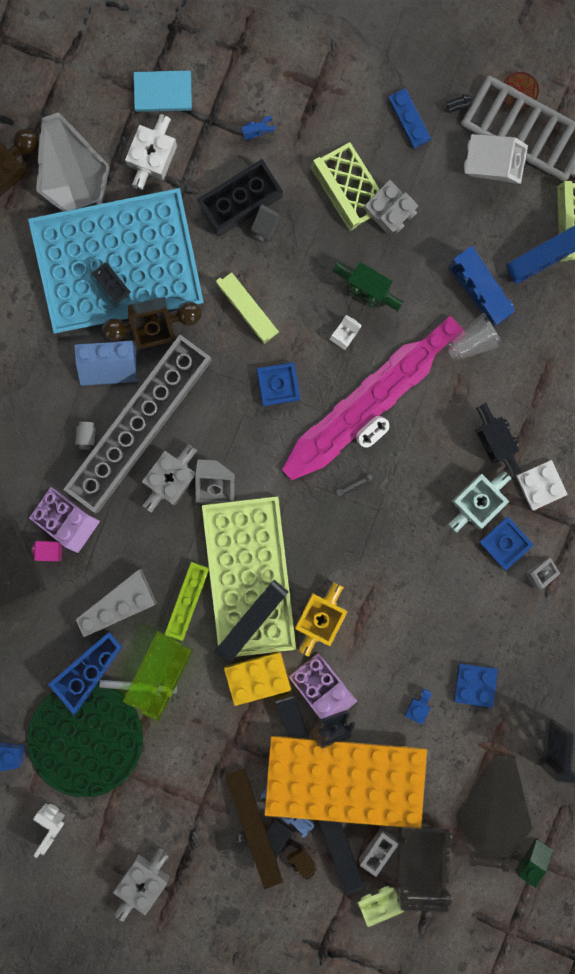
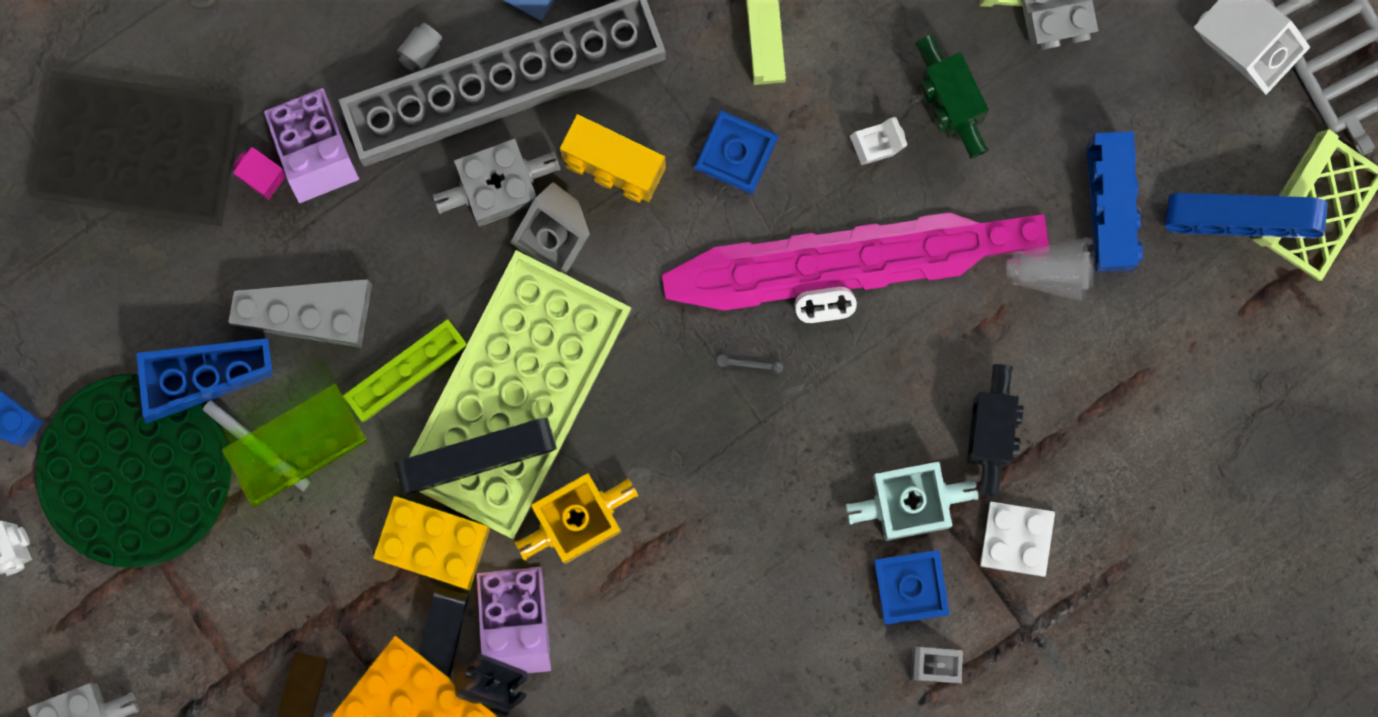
camera: 40 degrees right, 5 degrees down
none -> yellow brick [560,114,666,203]

